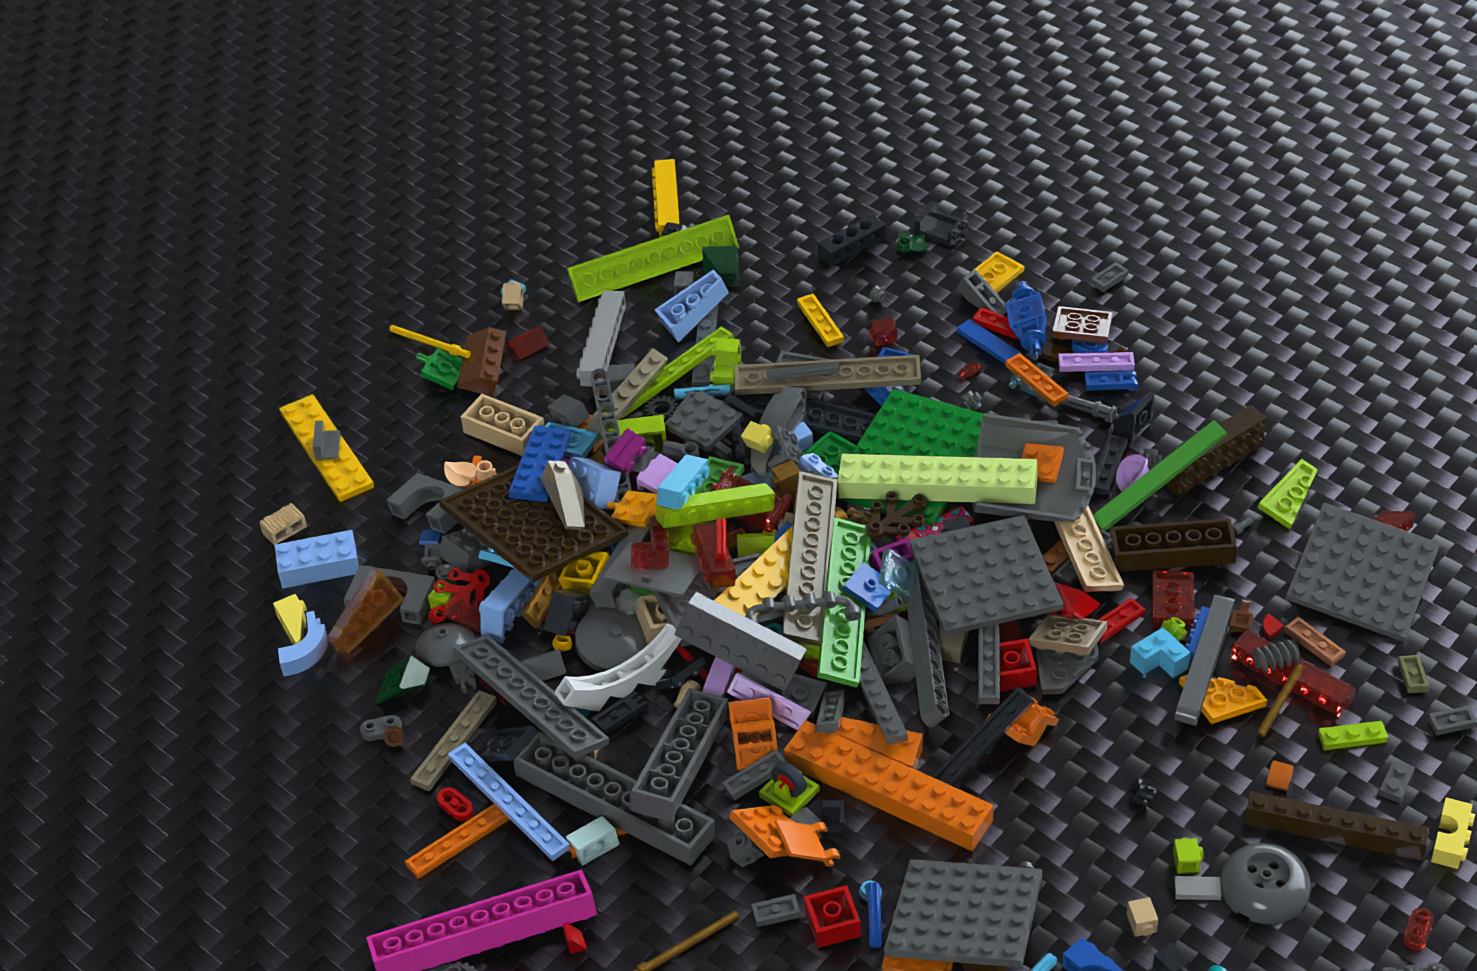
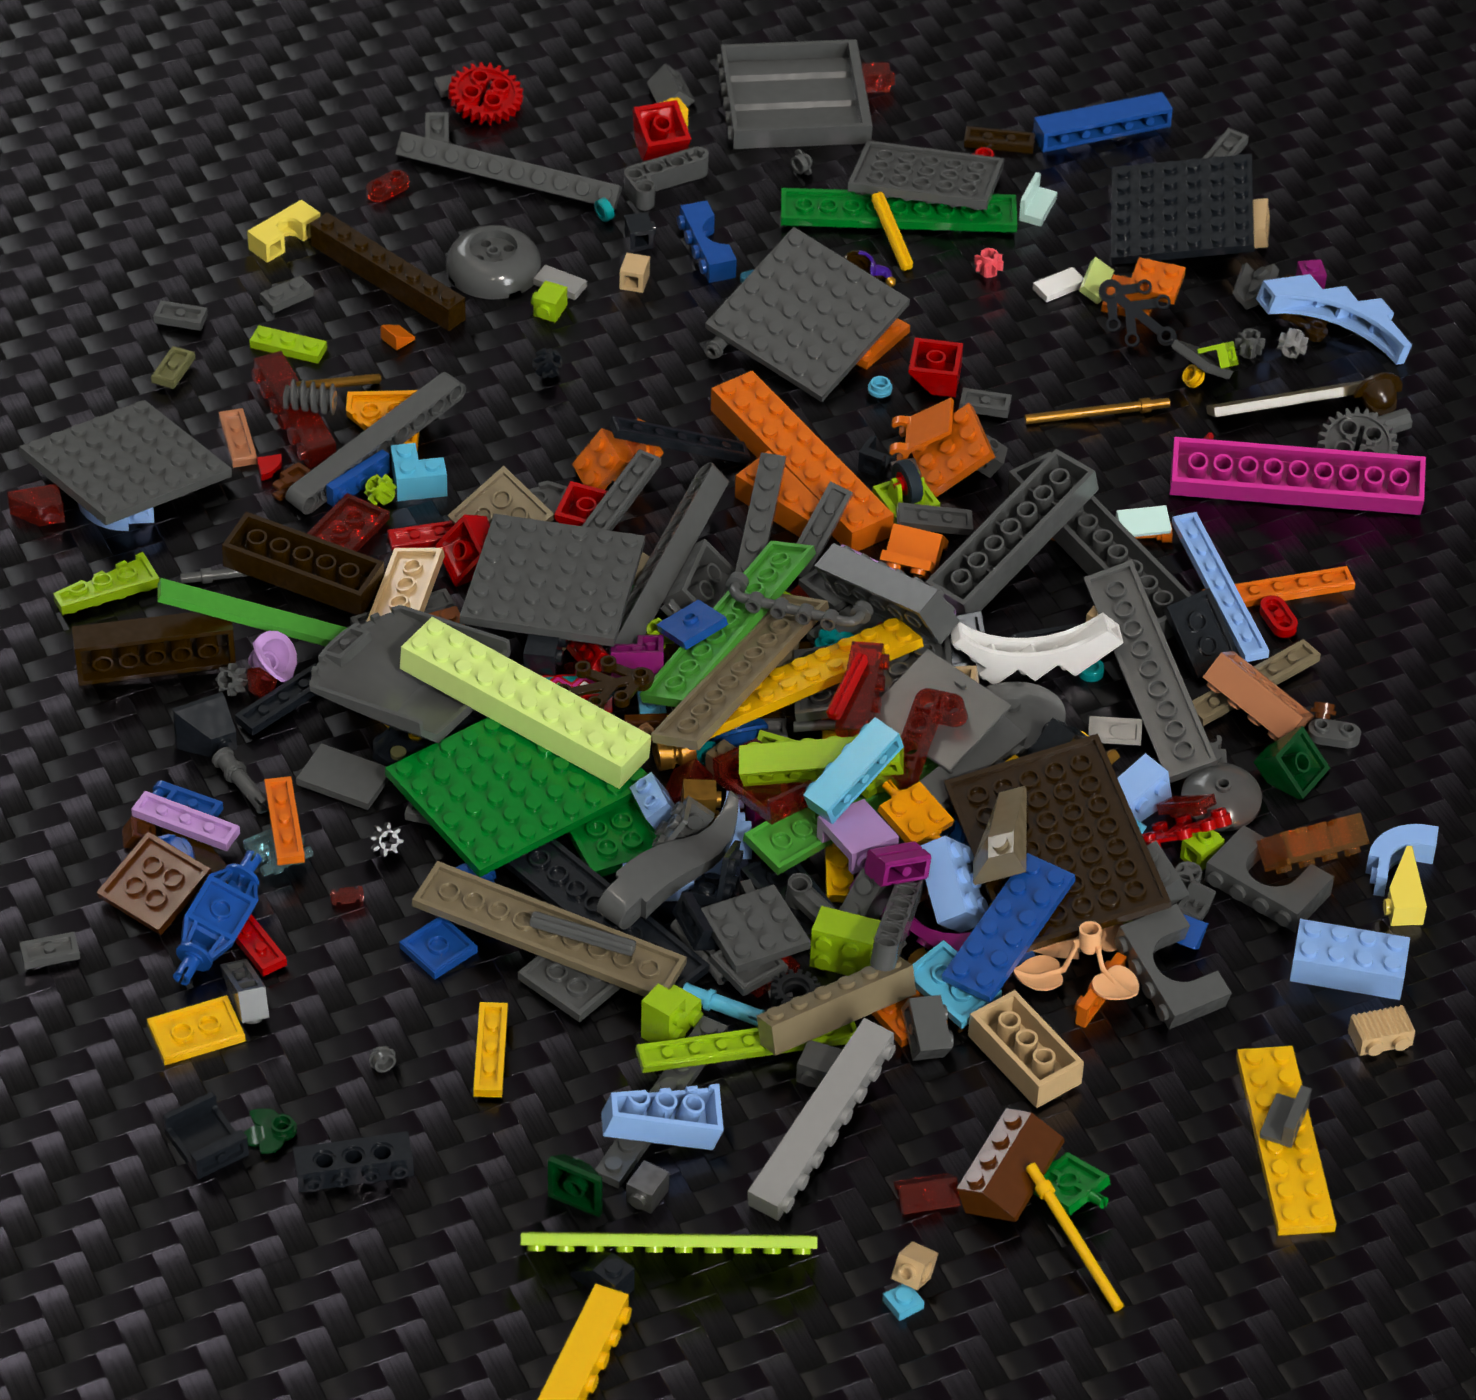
camera: 160 degrees left, 0 degrees up
light yellow brick [741,421,775,453] -> none
blue axle [867,882,882,948] -> none
clear red brick [869,317,897,346] -> none
clear light blue plate [879,548,918,602] -> none
blue tile [957,319,1022,364] -> none
orange plate [1021,443,1064,483] -> none
none -> nougat slope [1203,651,1314,741]

